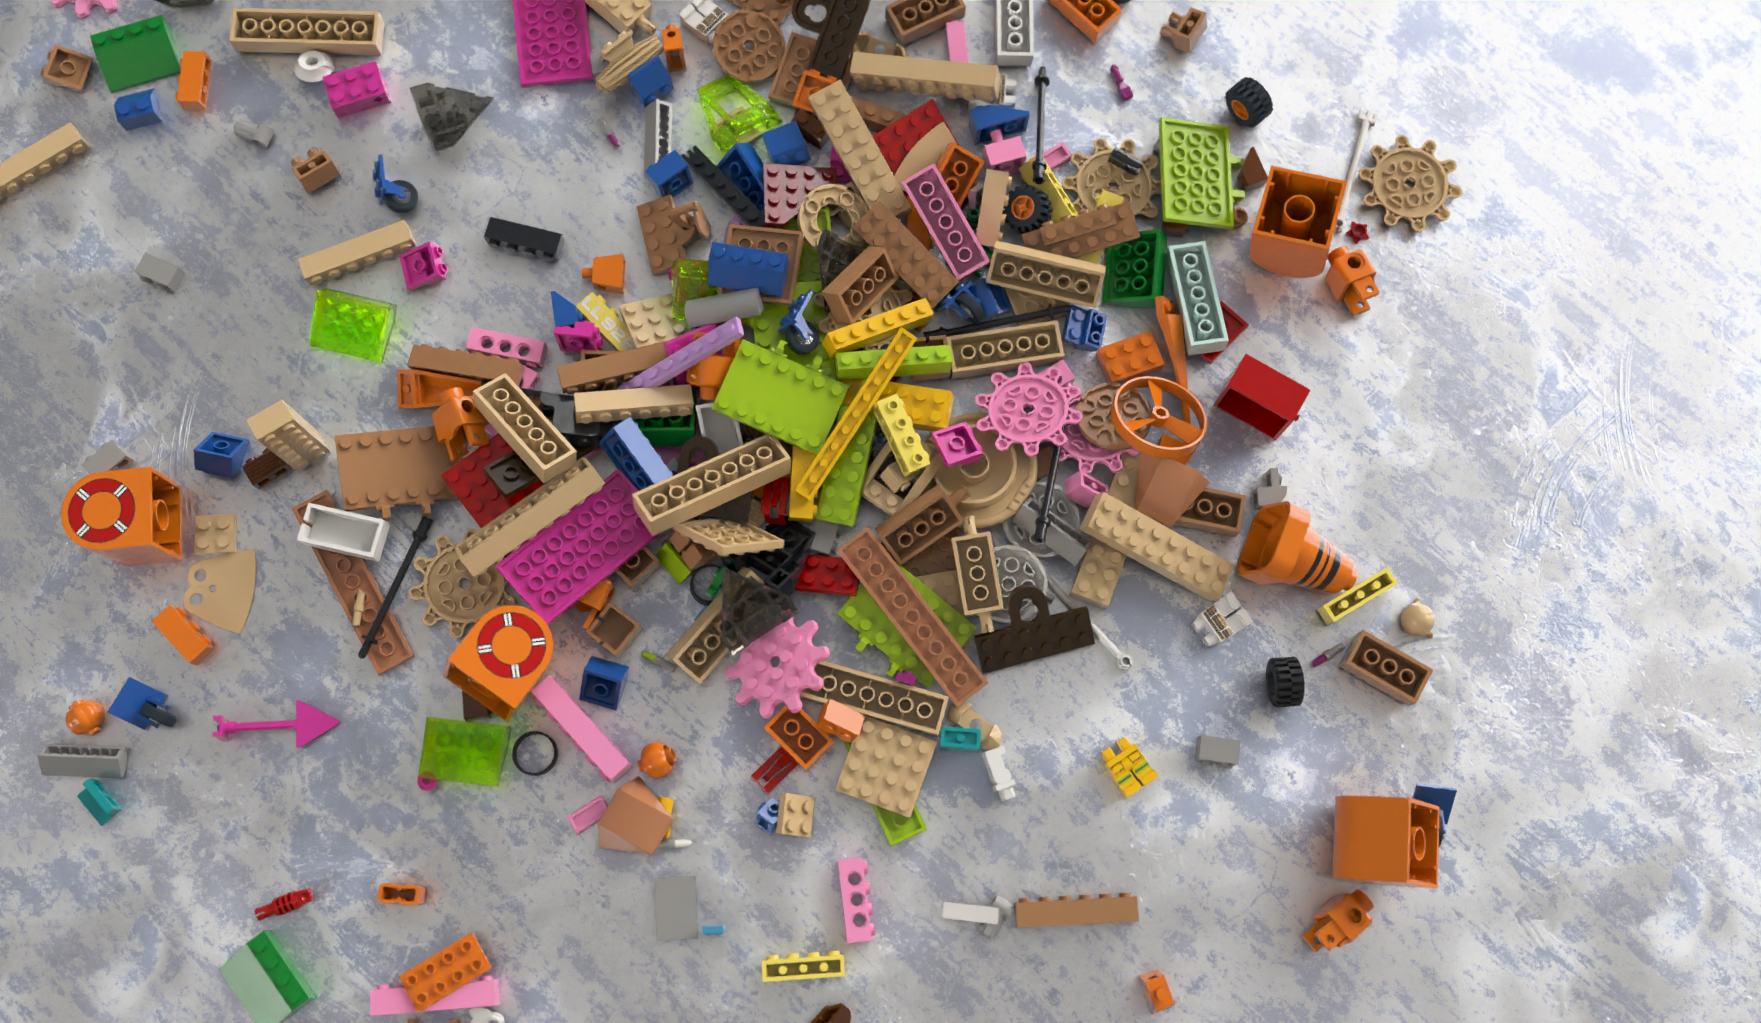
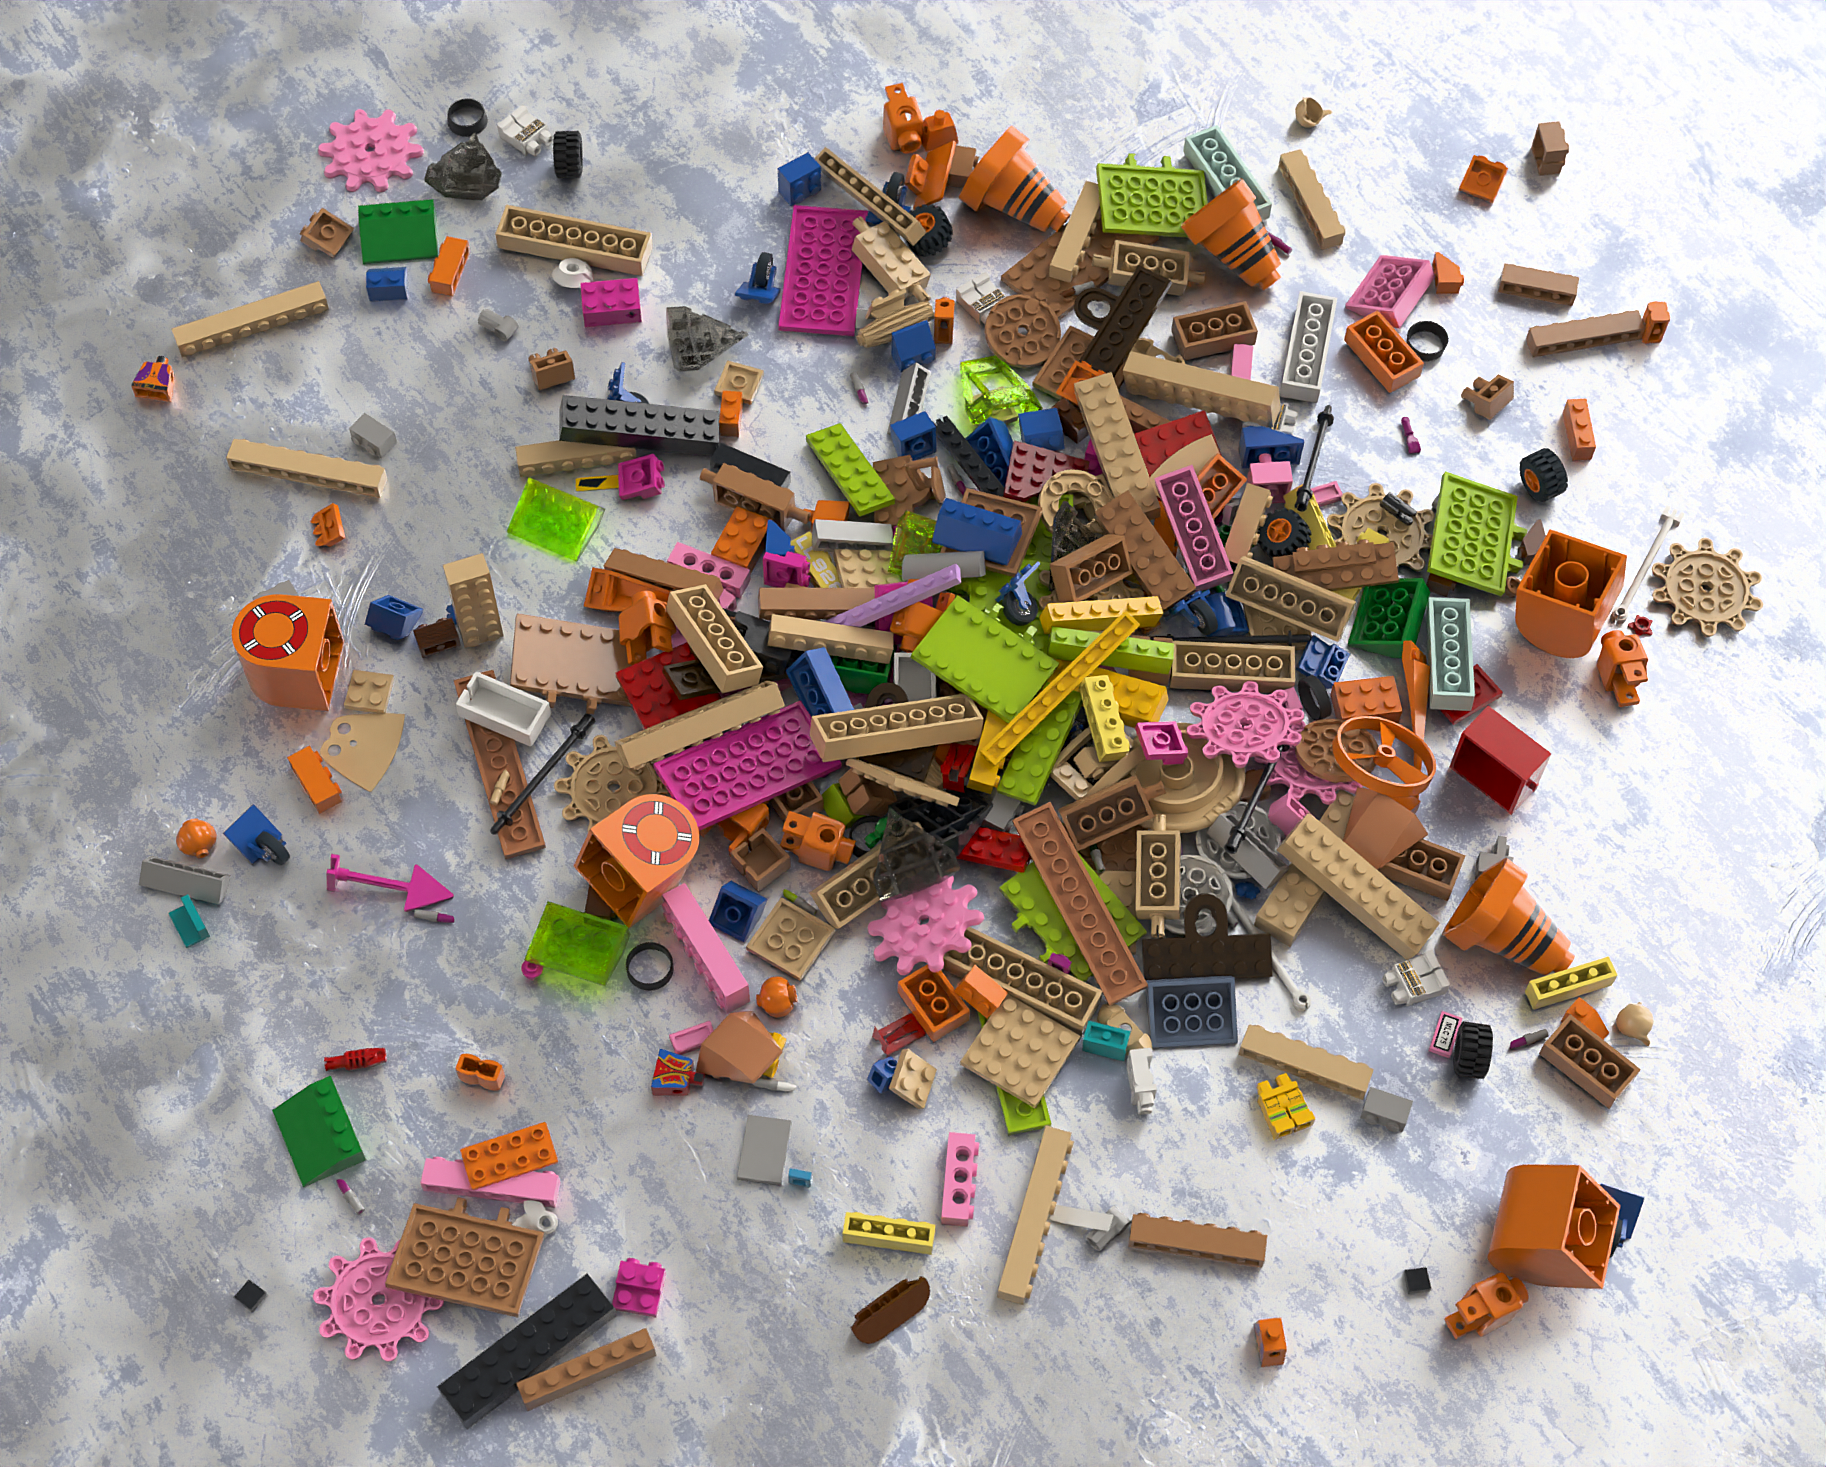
camera: 15 degrees right, 15 degrees down
none -> tan brick [226,439,387,498]
none -> orange plate [310,503,345,547]
none -> light grey piece [414,909,454,923]
none -> brick [559,395,719,456]
none -> yellow sticker [575,475,619,491]
none -> torso [651,1049,705,1096]
none -> medium nougat brick [700,463,811,532]
none -> orange brick [711,506,772,575]
none -> tan plate [714,360,764,405]
none -> orange brick [719,390,743,437]
none -> blue plate [735,252,781,304]
none -> tan plate [746,897,835,981]
none -> orange piece [780,811,856,871]
none -> lime plate [806,423,895,517]
none -> light grey brick [812,519,894,552]
none -> light grey piece [947,464,967,496]
none -> tan brick [997,1126,1074,1305]
none -> light grey piece [1089,843,1105,874]
none -> sand blue slope [1146,976,1238,1048]
none -> blue plant [1235,882,1261,900]
none -> tan brick [1238,1024,1374,1100]
none -> black tyre [1298,675,1332,721]
none -> black tile [1403,1267,1432,1294]
none -> tile [1429,1011,1463,1058]
none -> orange slope [1561,997,1609,1040]
none -> orange brick [1562,398,1596,461]

